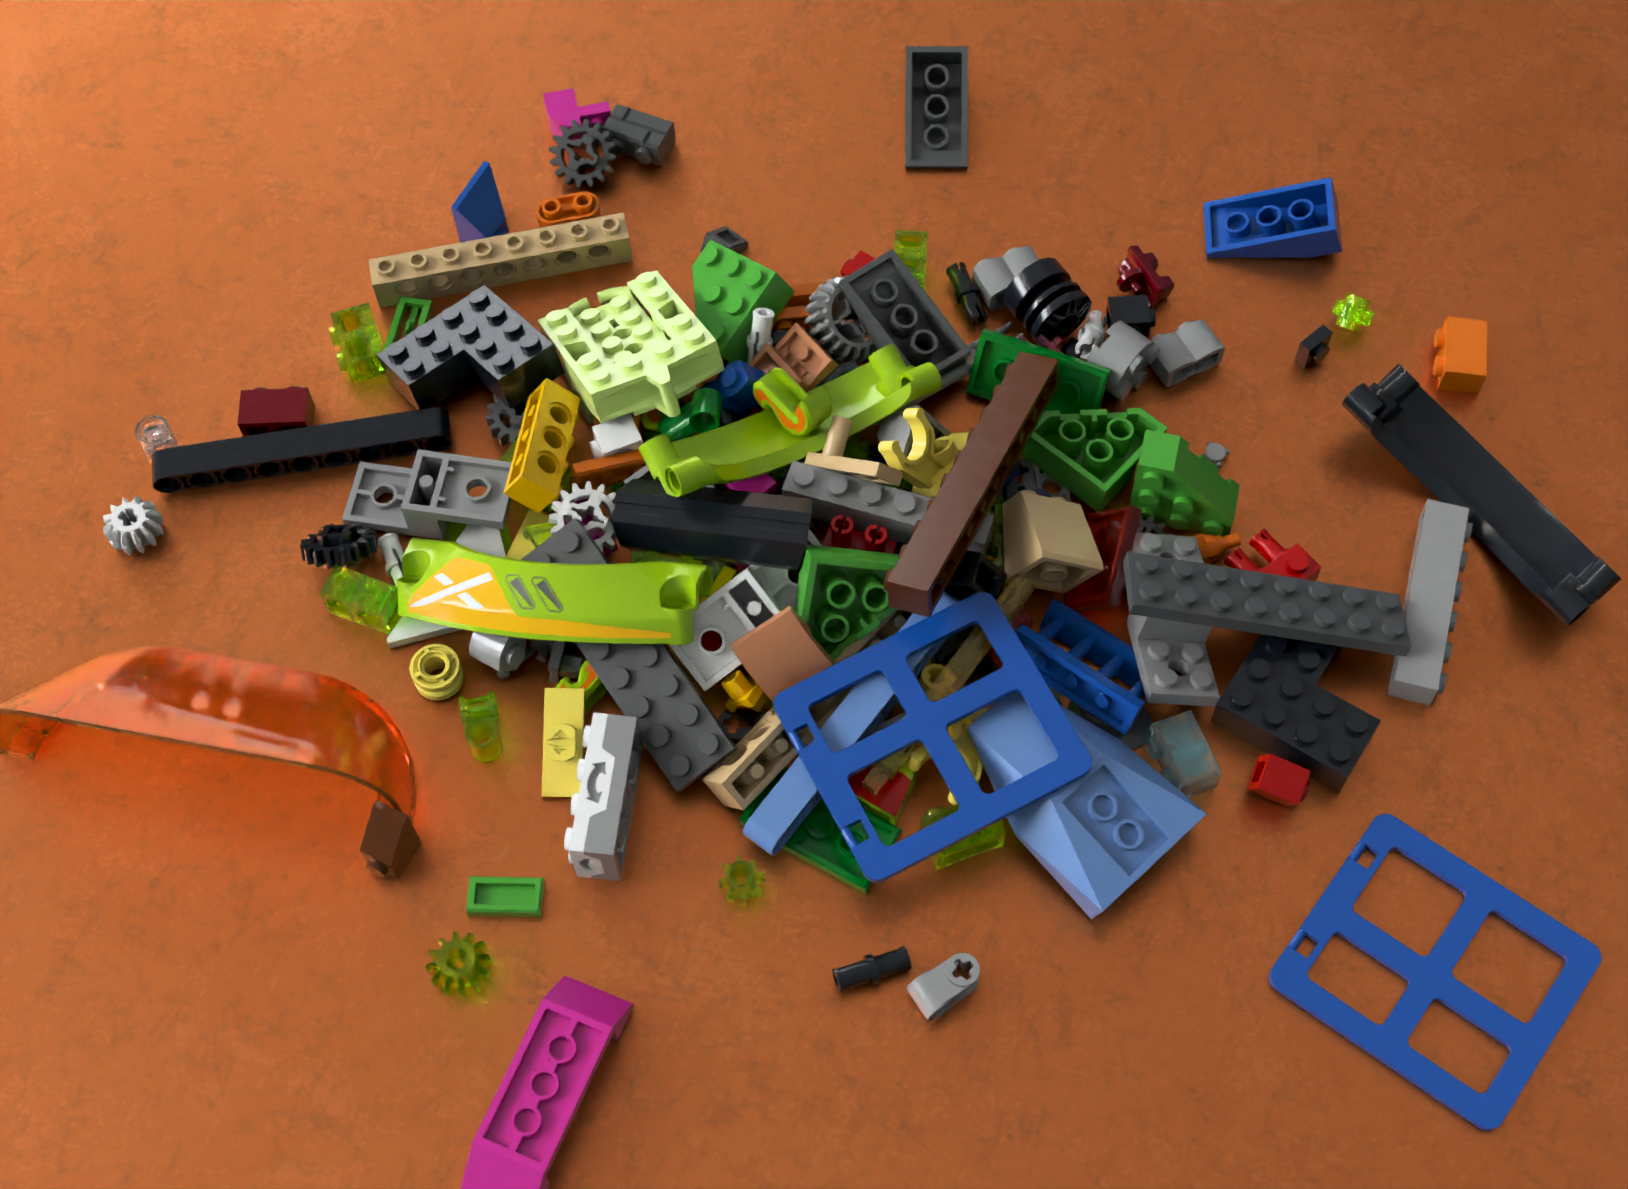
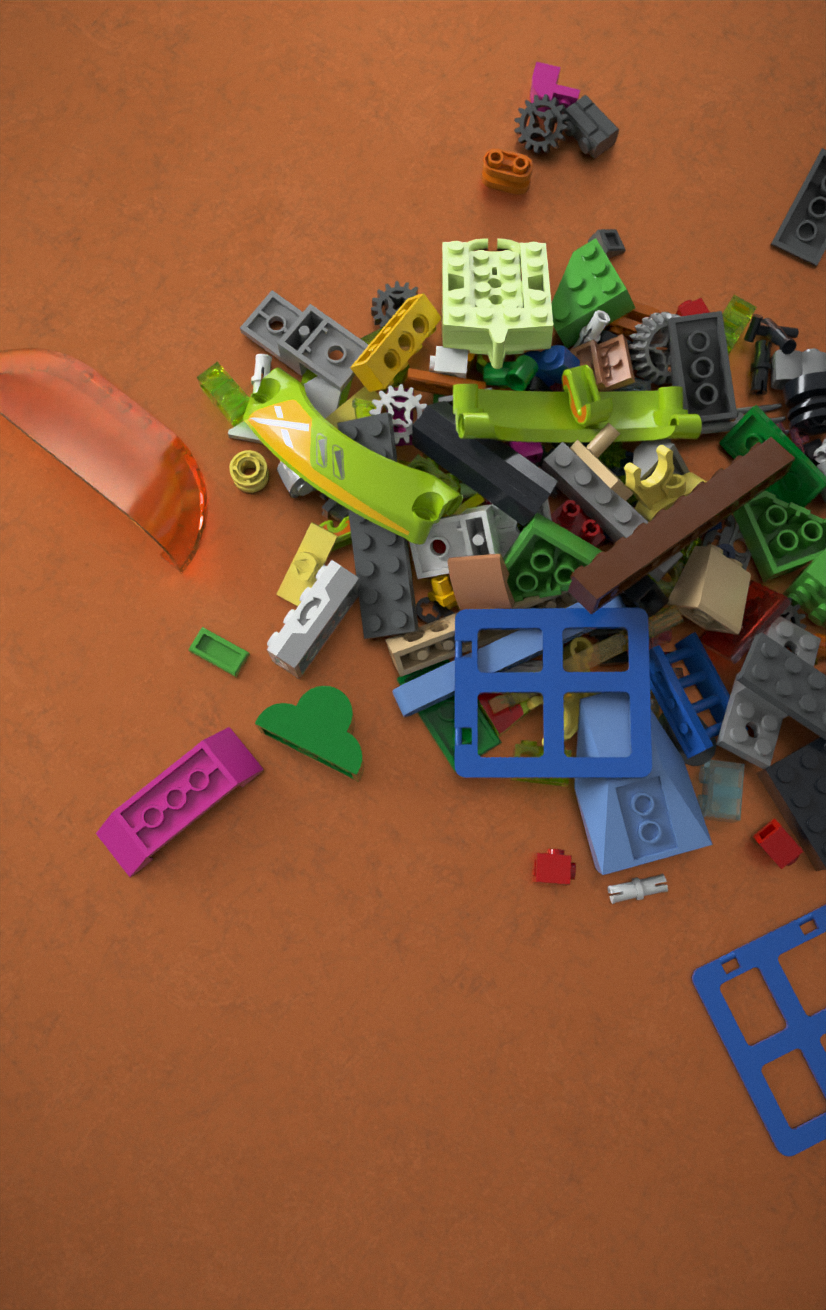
camera: 25 degrees right, 15 degrees up
white gear [103,496,163,556] -> none
clear wheel [135,415,178,459] -> none
black beam [151,407,452,493] -> none
dark red brick [238,386,315,436] -> none
black gear [300,523,378,569] -> none
clear neon green brick [328,302,385,383] -> none
reddish brown slope [360,800,422,880] -> none
tan brick [368,213,633,308] -> none
black brick [376,285,565,410] -> none
bright green tile [384,296,434,349] -> none
clear neon green gear [426,931,492,998] -> none
blue slope [451,161,509,242] -> none
clear neon green piece [458,690,503,763] -> none
clear neon green gear [718,856,765,905] -> none
black pin [832,946,912,992] -> none
light grey piece [906,953,980,1021] -> none
none -> green brick [255,686,364,782]
none -> red brick [533,849,576,886]
none -> white pin [608,874,668,904]
none -> black piece [744,314,799,354]

